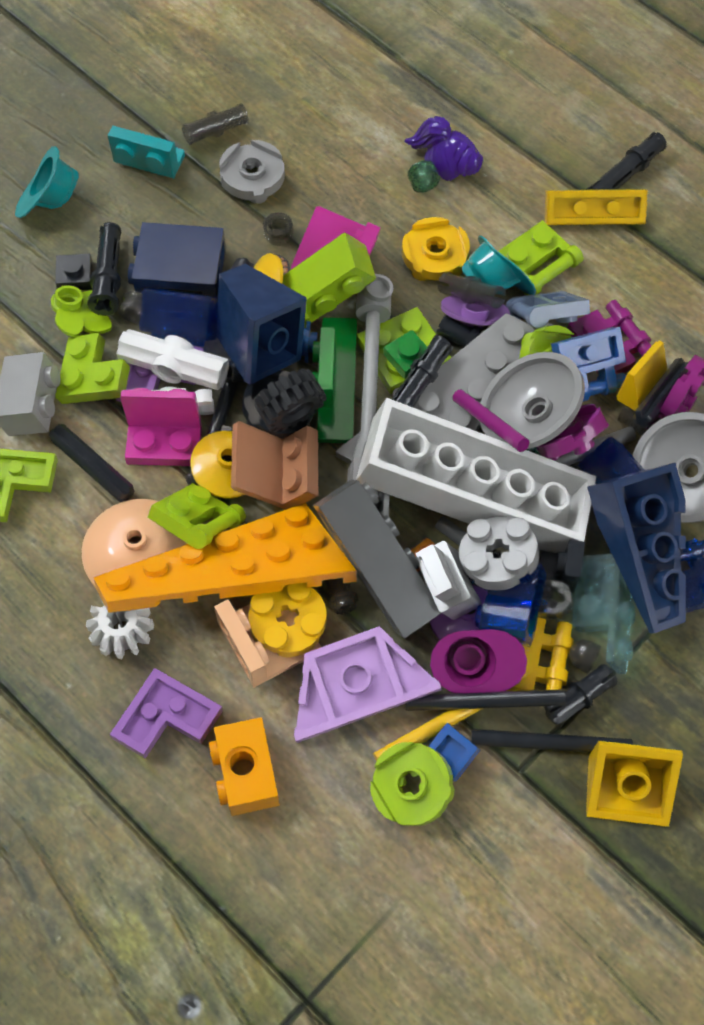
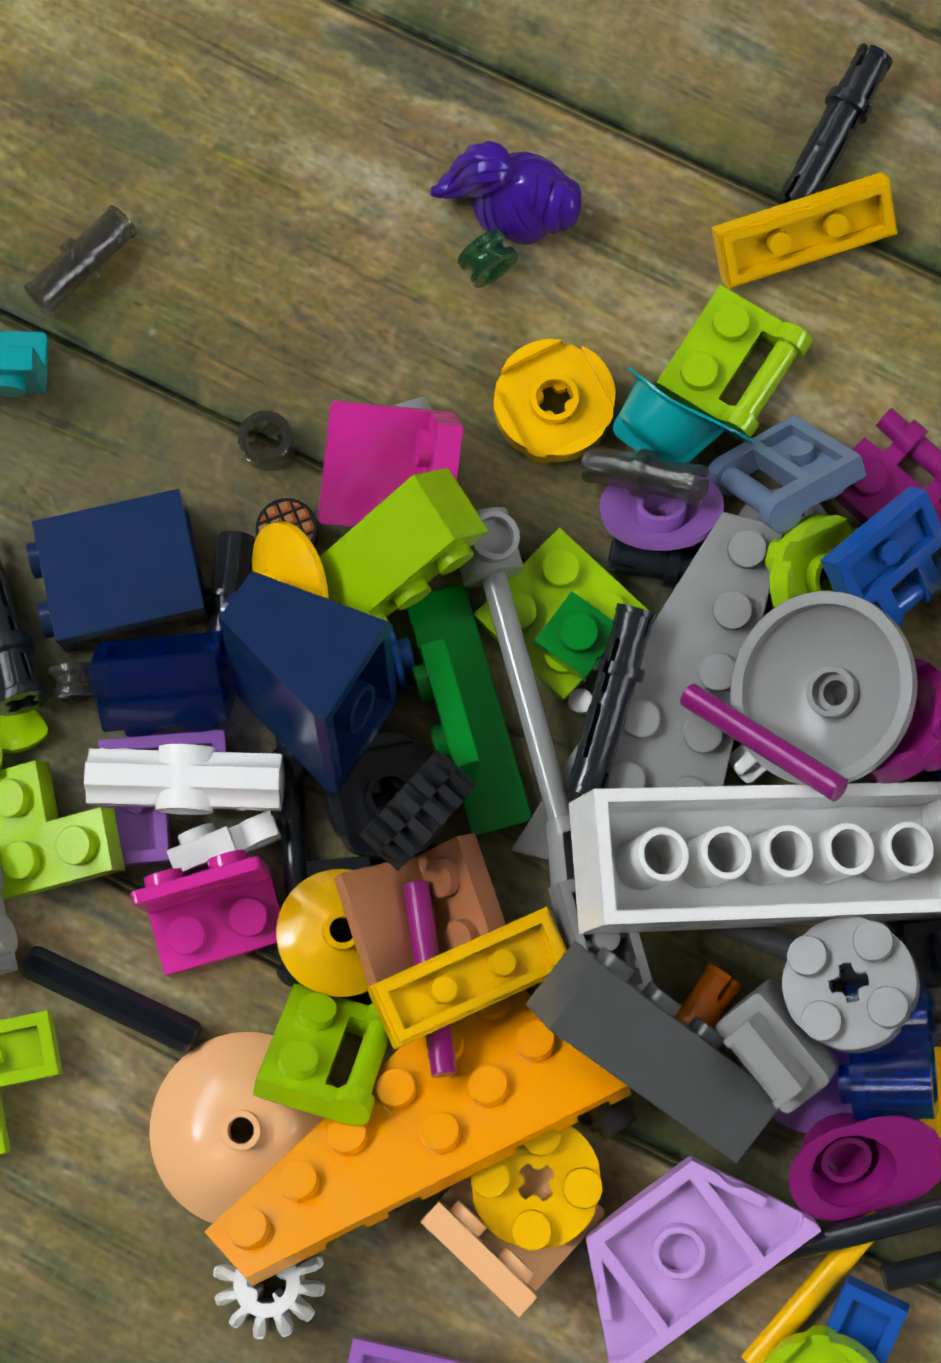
camera: 15 degrees left, 15 degrees up
light grey plate [220,140,285,204] -> none
none -> yellow tile [367,907,567,1050]
none -> magenta bar [403,880,458,1078]

